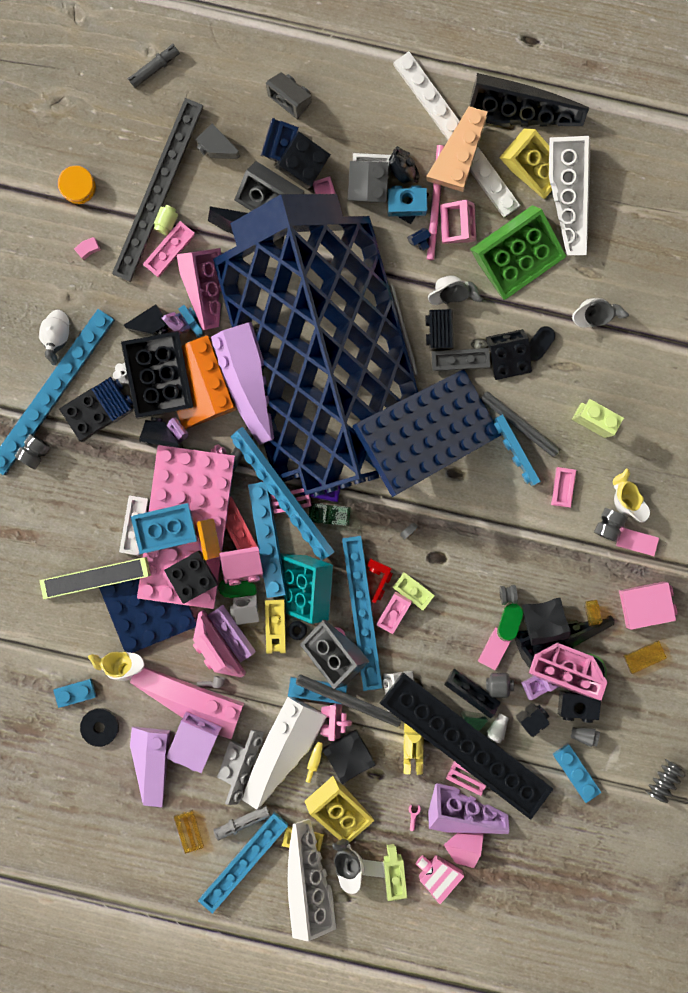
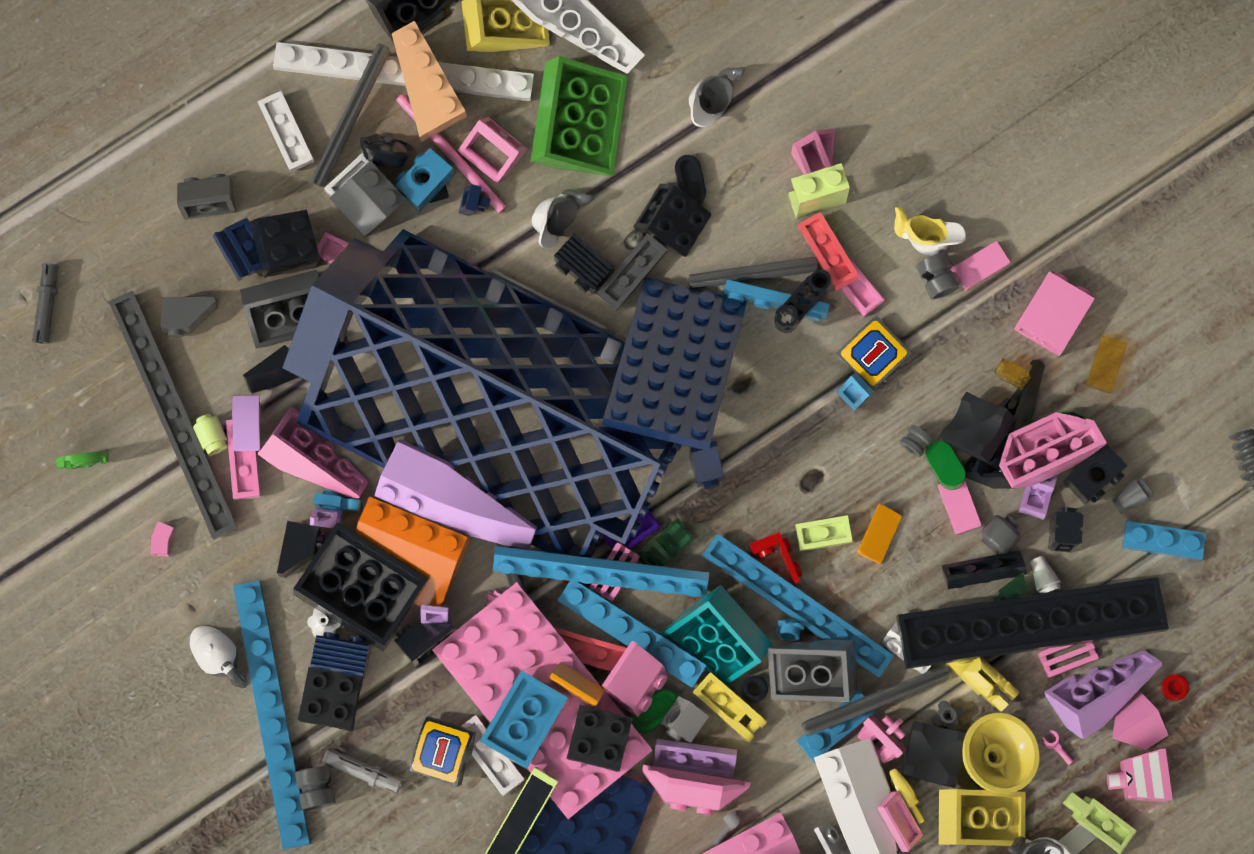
camera: 50 degrees left, 10 degrees down
light orange head [58,166,96,204] -> none
bright pink plate [376,592,412,634] -> none
dark grey tile [400,523,419,540] -> none
none -> bright green tile [55,451,109,470]
none -> lavender slope [232,394,261,451]
none -> white plate [257,91,314,173]
none -> dark grey axle [311,43,390,187]
none -> light grey pin [322,748,403,795]
none -> slope [409,716,476,787]
none -> dark blue slope [689,441,724,490]
none -> black beam [774,269,831,333]
none -> dark azure plate [776,619,804,642]
none -> bright pink slope [791,128,836,175]
none -> coral plate [798,212,859,291]
none -> slope [836,315,913,391]
none -> dark azure plate [837,373,874,411]
none -> light orange slope [856,503,902,565]
none -> bright pink tile [877,791,923,852]
none -> dark grey plate [933,700,964,731]
none -> light yellow hat [963,713,1039,794]
none -> red tile [1161,674,1189,702]

